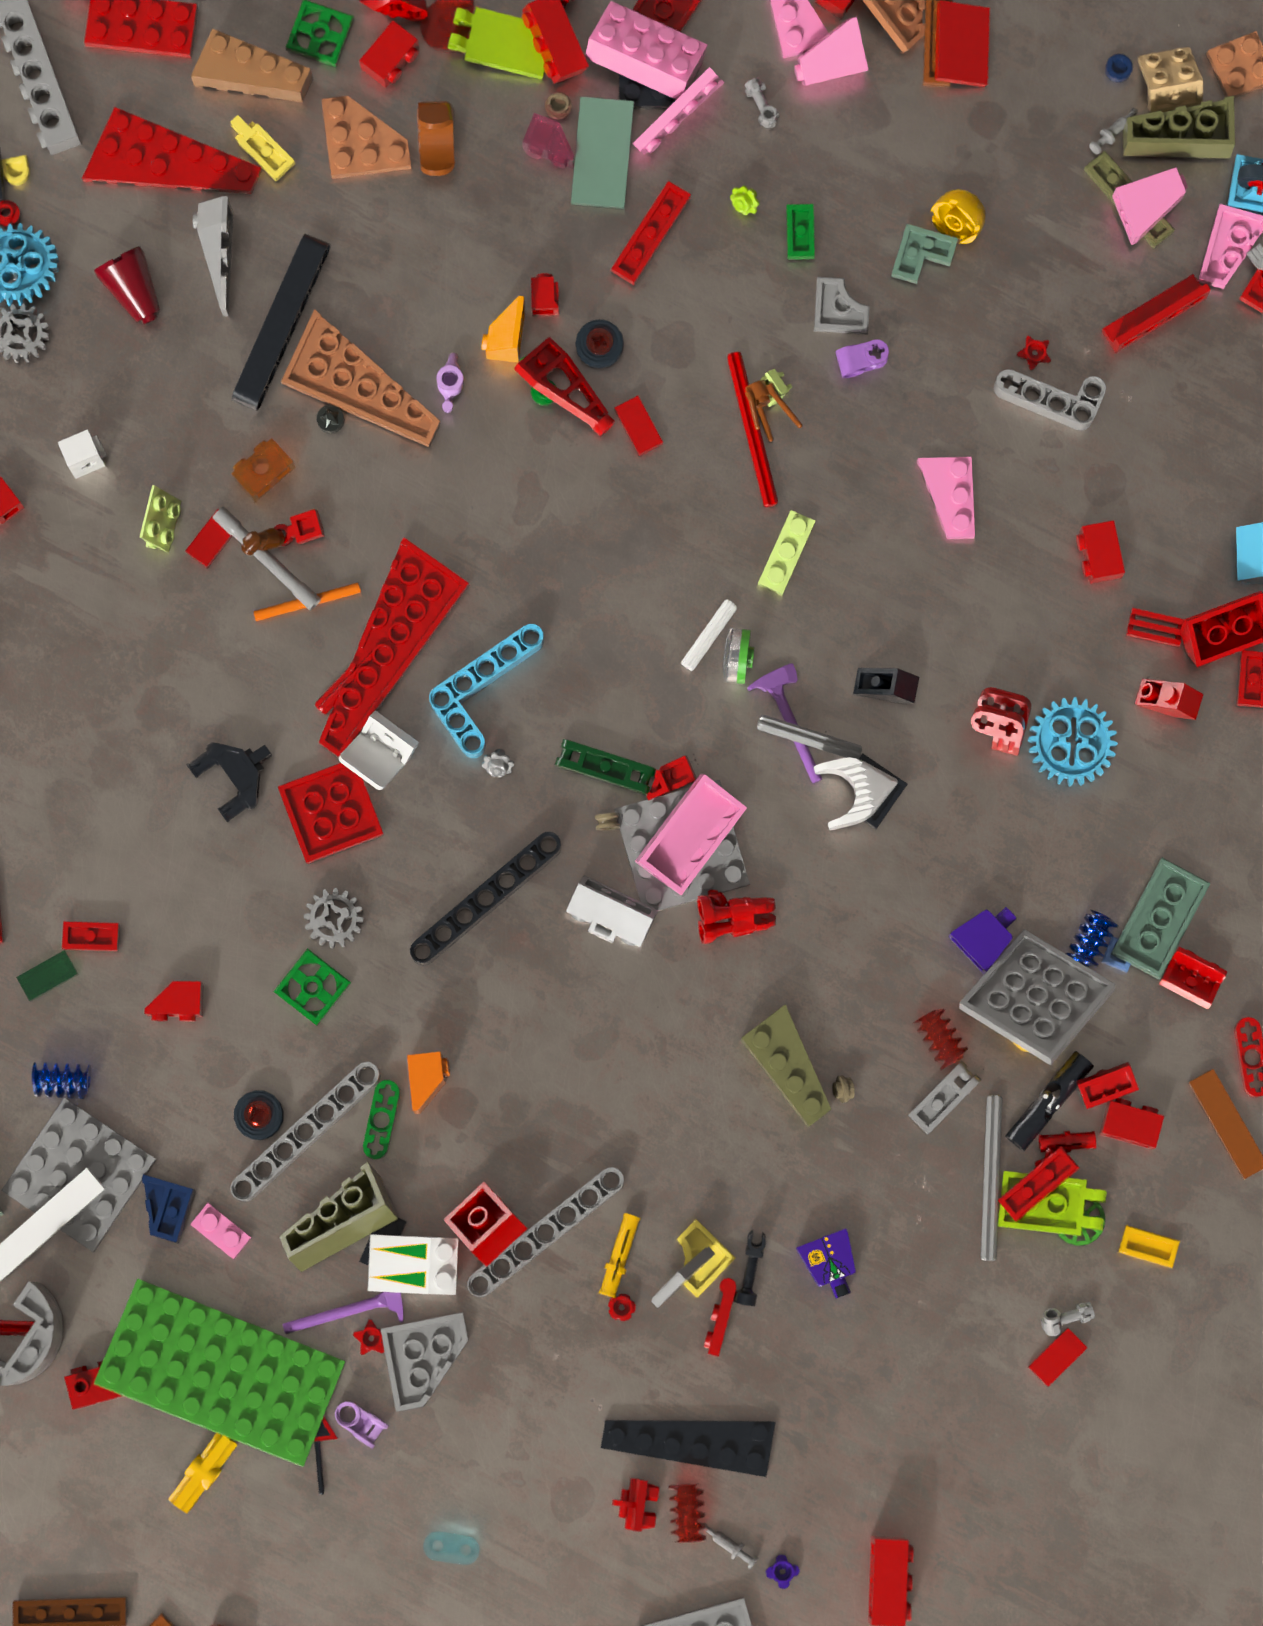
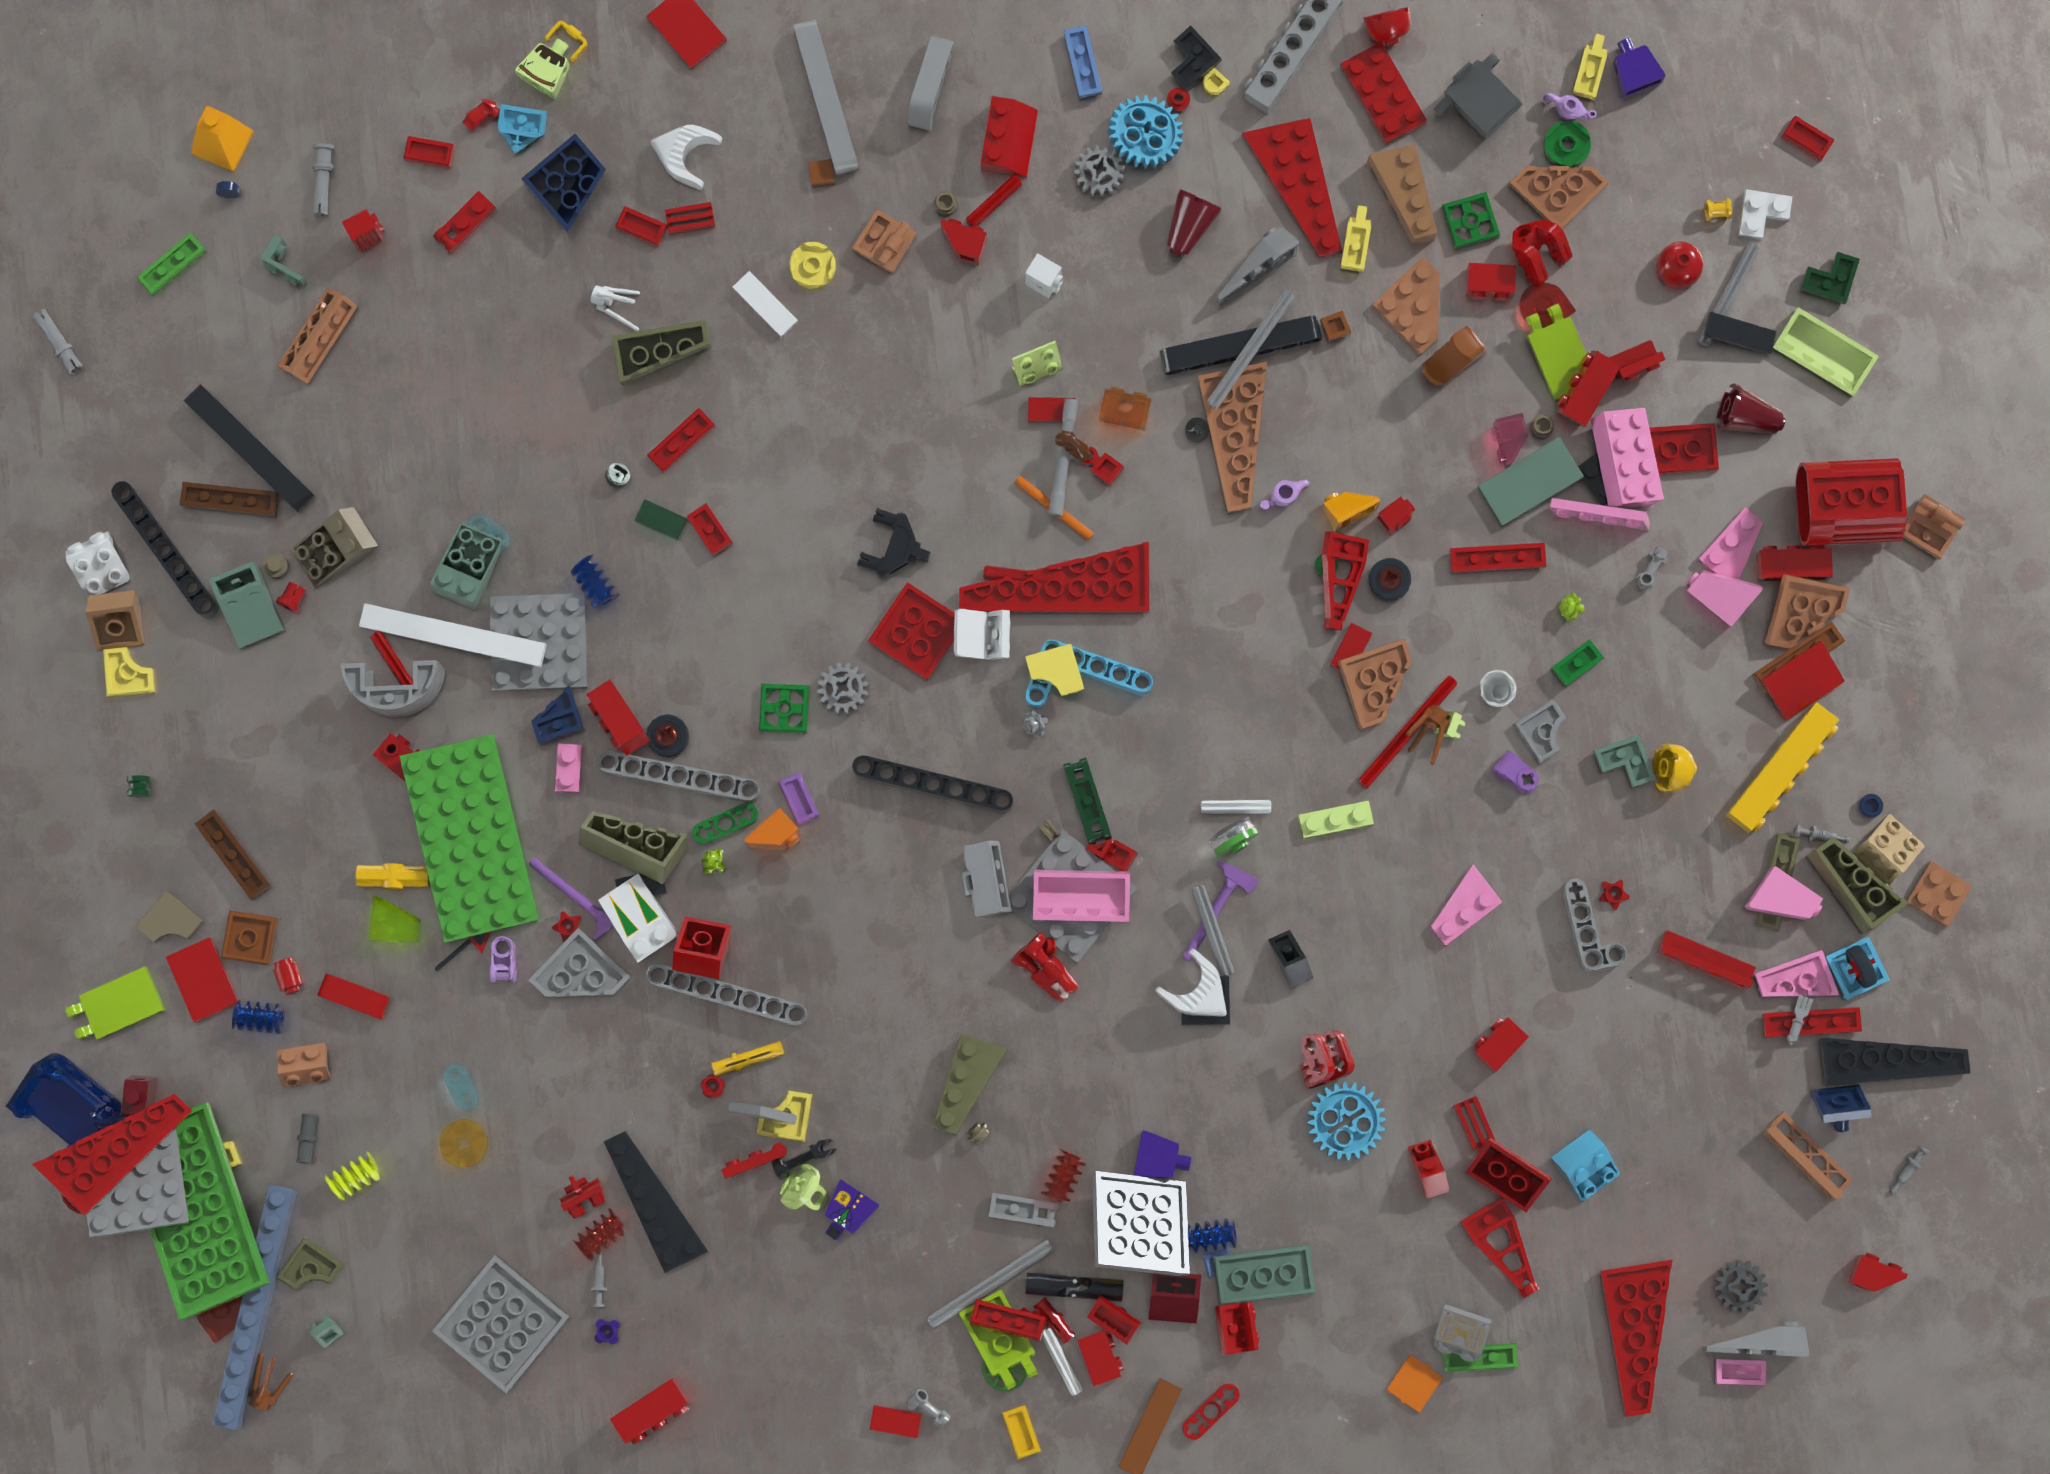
camera: 55 degrees right, 0 degrees up
red slope [144,981,204,1022] -> none
none -> red beam [317,973,390,1020]
none -> clear neon green slope [369,896,421,943]
none -> clear yellow plate [439,1119,488,1168]
none -> red brick [586,679,650,756]
none -> lime plant [701,849,726,874]
none -> medium lavender tile [778,772,819,826]
none -> yellowish green tile [780,1164,827,1210]
none -> light yellow tile [1025,644,1084,697]
none -> white axle [1042,1328,1083,1396]
none -> dark red slope [1148,1273,1201,1324]
none -> light grey axle [1207,290,1294,409]
none -> dark orange plate [1320,311,1351,342]
none -> nougat plate [1338,639,1412,729]
none -> white hair [1480,670,1517,708]
none -> yellow brick [1725,702,1839,833]

